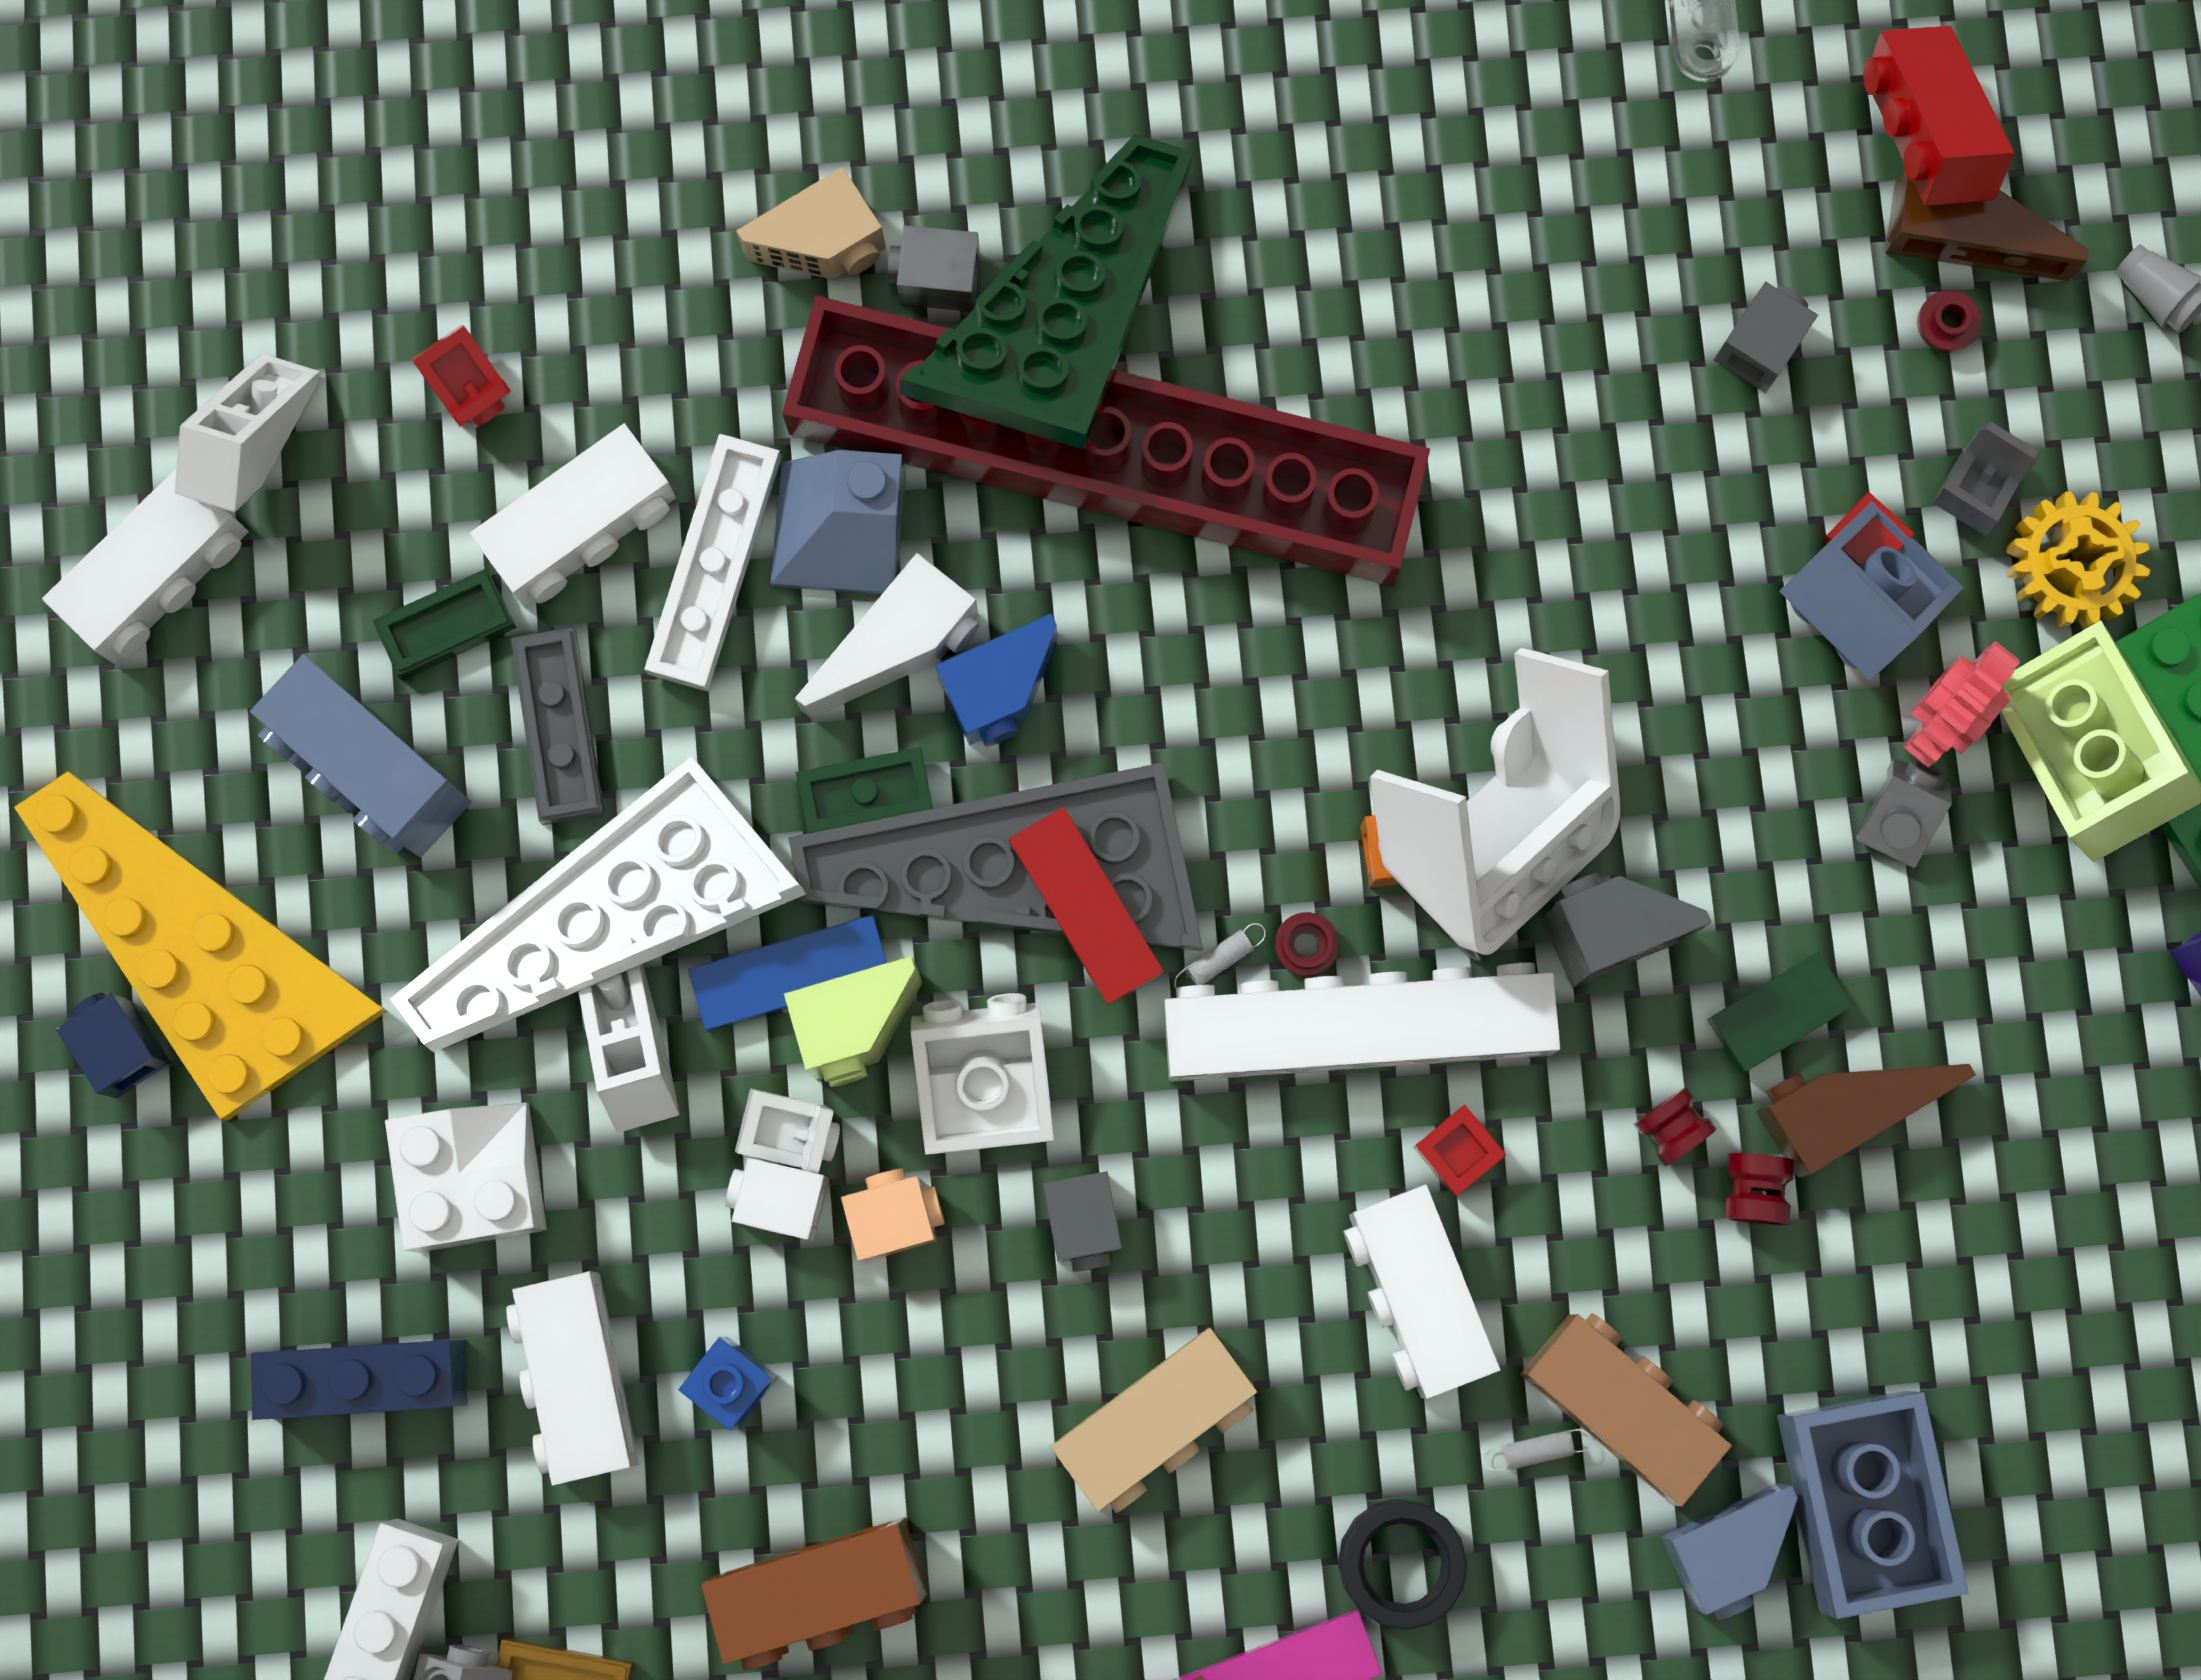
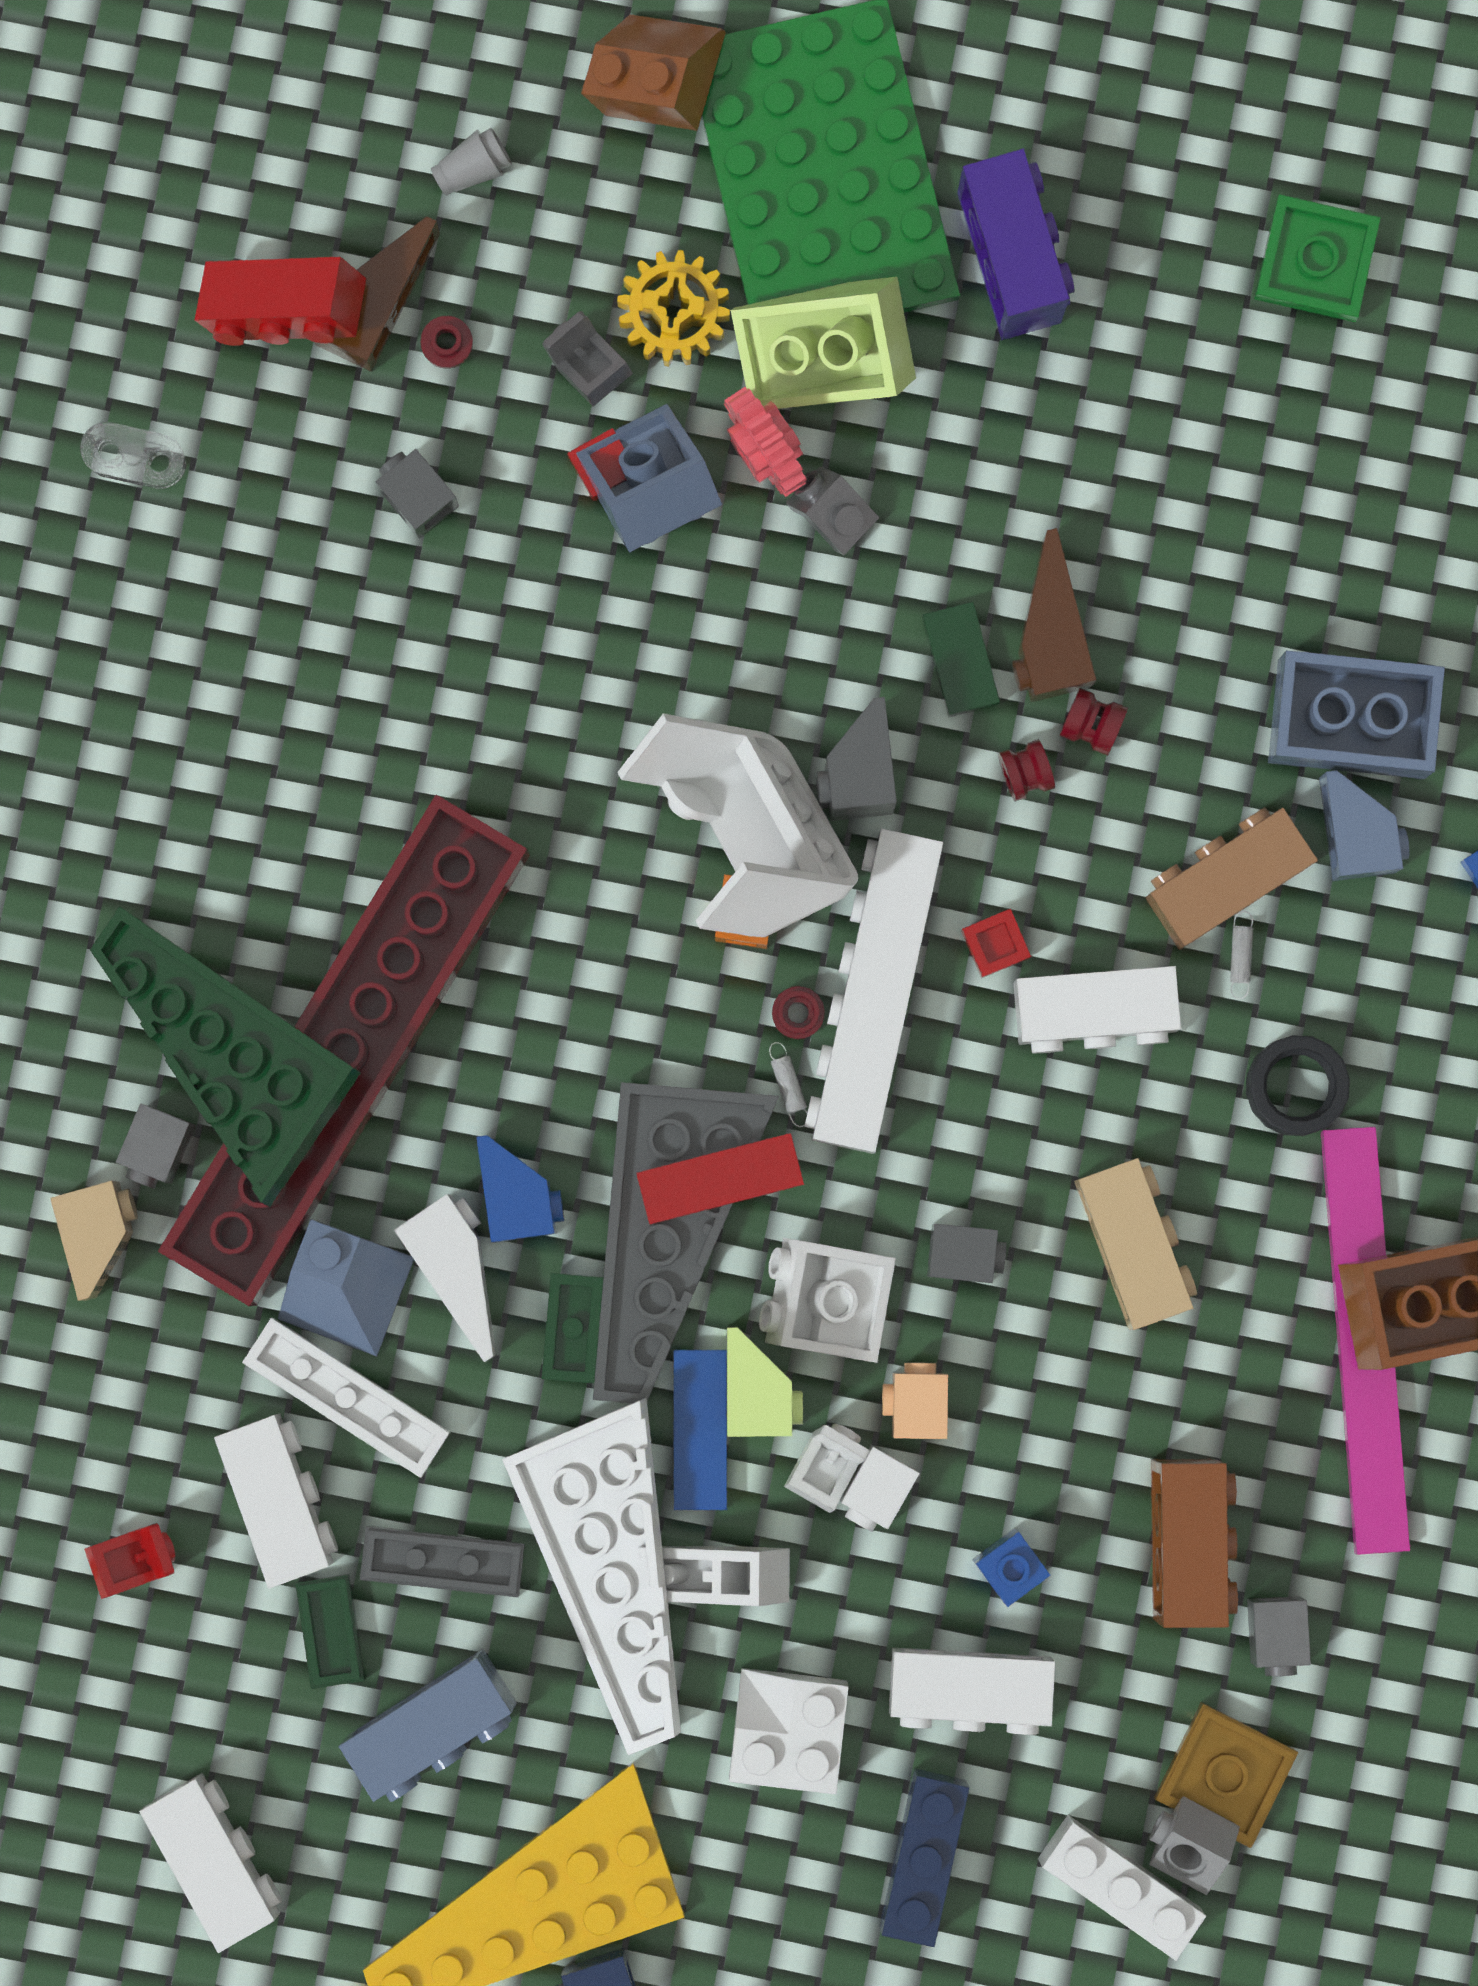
camera: 75 degrees left, 5 degrees up
white slope [175,353,320,512] -> none

